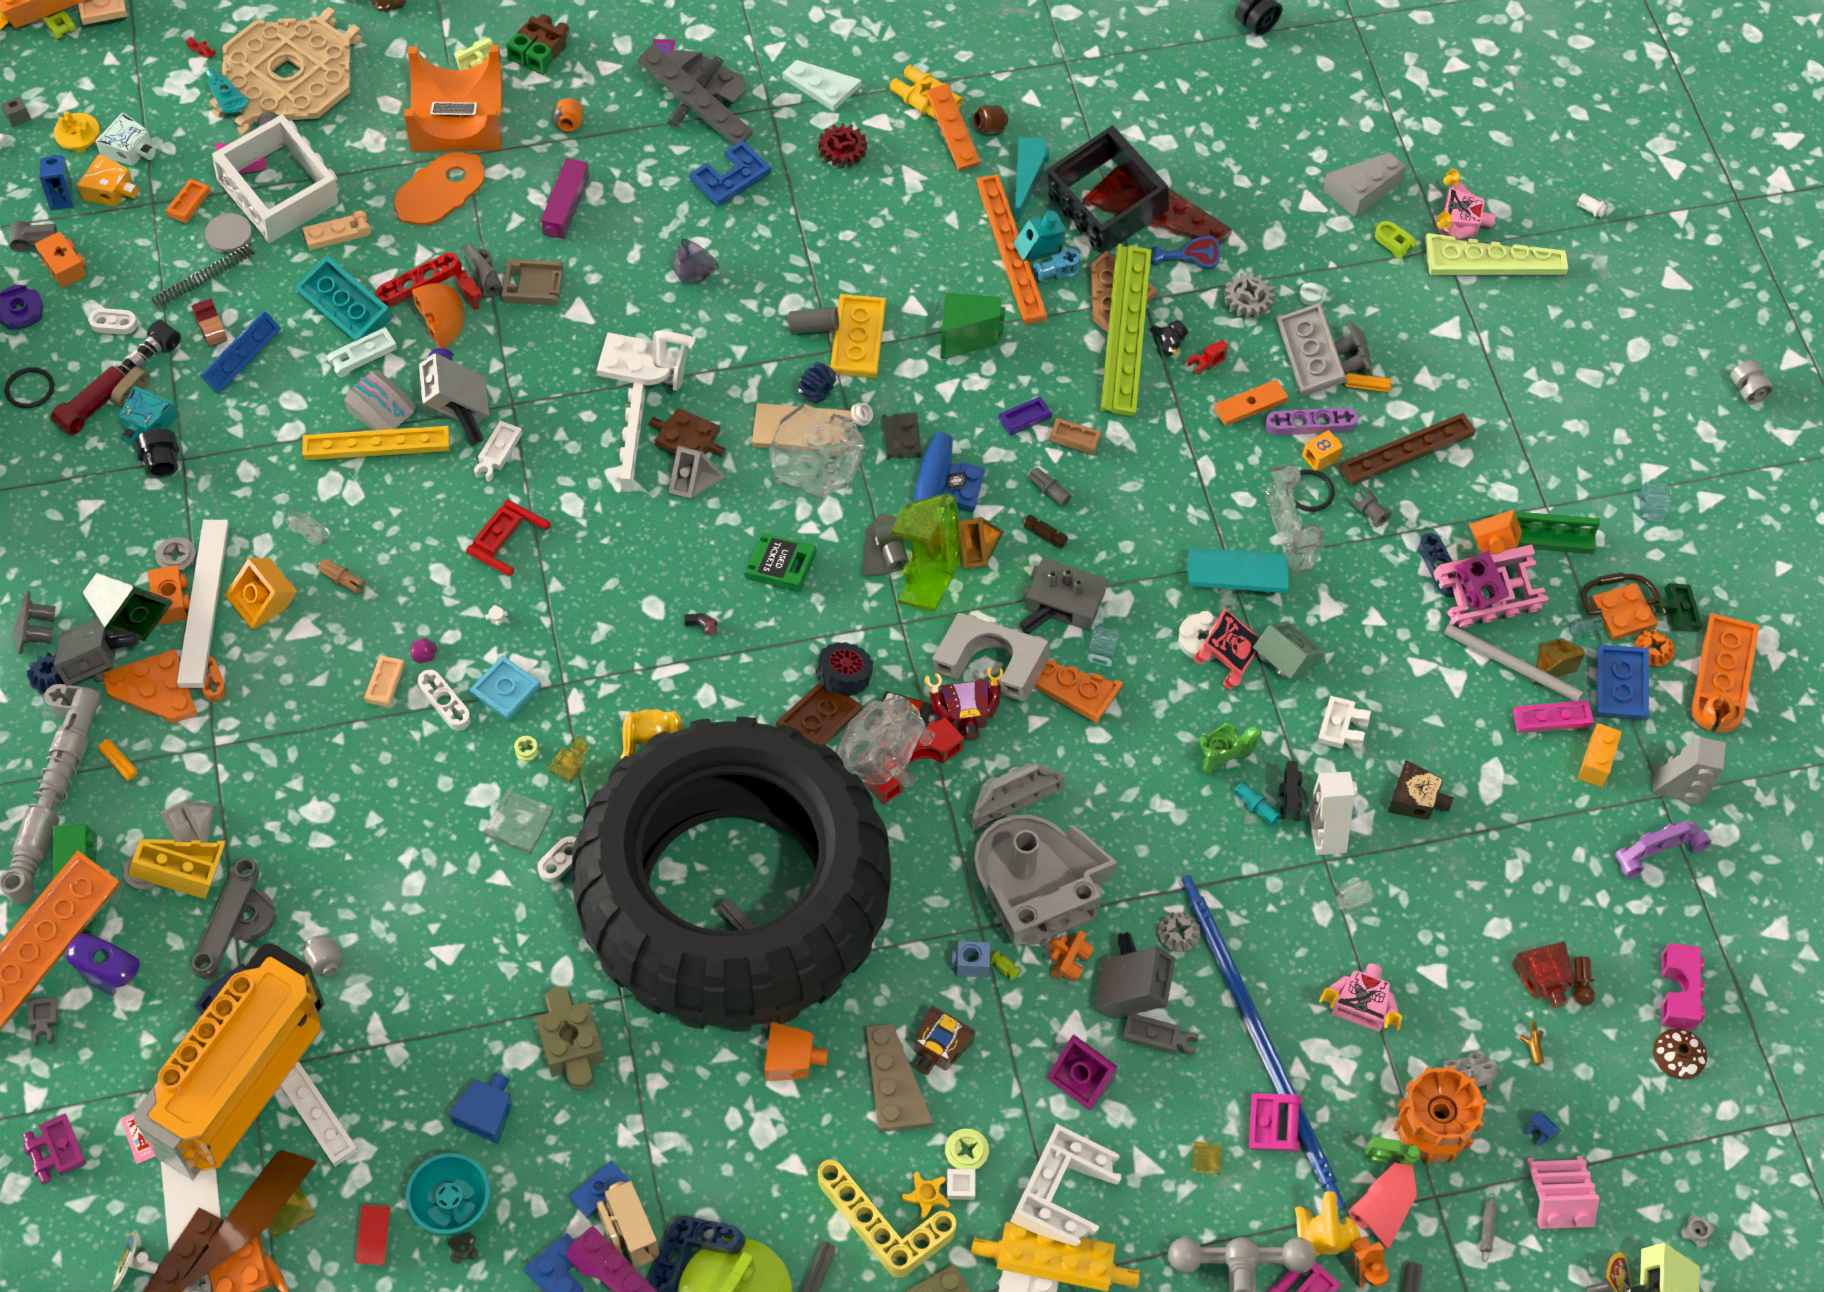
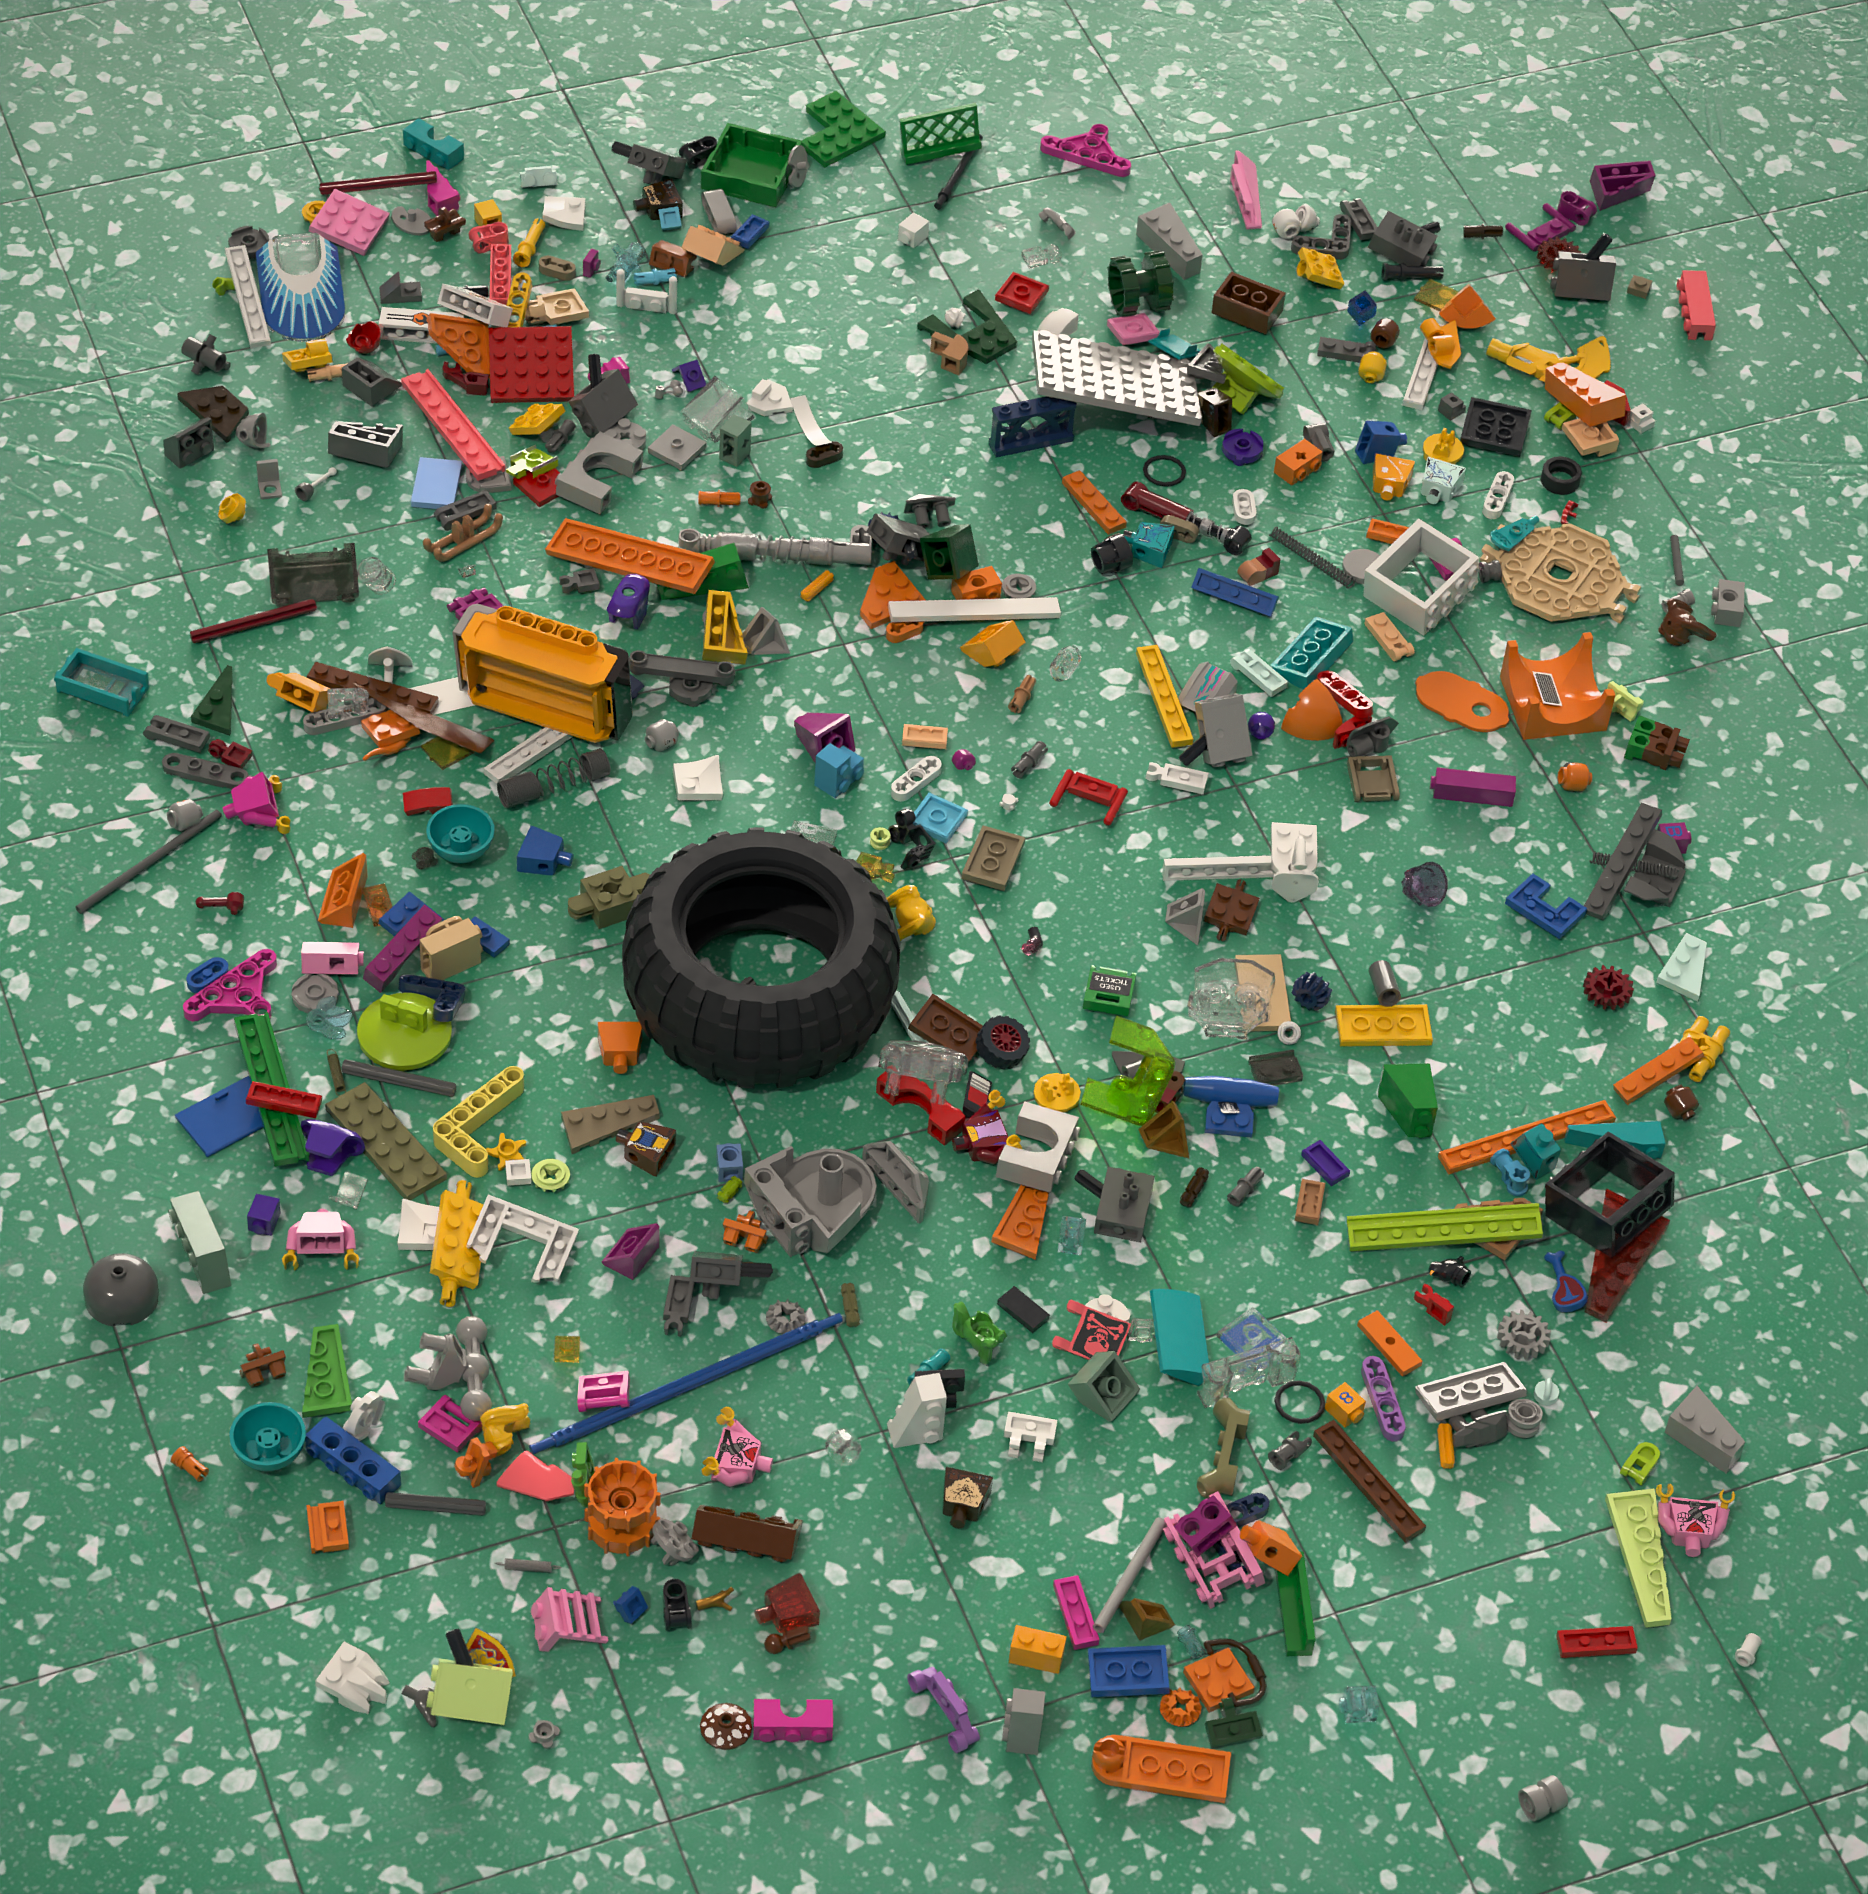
camera: 80 degrees right, 10 degrees down
none -> dark grey piece [497,748,611,809]
none -> black piece [663,1579,692,1631]
none -> white plate [673,755,723,800]
none -> reddish brown wedge [691,1505,803,1562]
none -> magenta slope [794,713,856,763]
none -> dark azure brick [814,743,864,798]
none -> olive axle [841,1283,860,1327]
none -> black piece [888,809,936,870]
none -> dark tan plate [961,826,1025,891]
none -> black tile [997,1286,1050,1333]
none -> dark grey pin [1011,741,1048,778]
none -> yellow plate [1033,1073,1081,1112]
none -> orange plate [1062,470,1127,535]
none -> olive plate [1197,1397,1250,1499]
none -> clear tile [1217,1307,1286,1368]
none -> black plate [1460,397,1532,457]
none -> white beam [1482,472,1514,519]
none -> light grey wheel [1507,1399,1543,1438]
none -> black tyre [1541,456,1582,495]
none -> red plate [1556,1626,1638,1658]

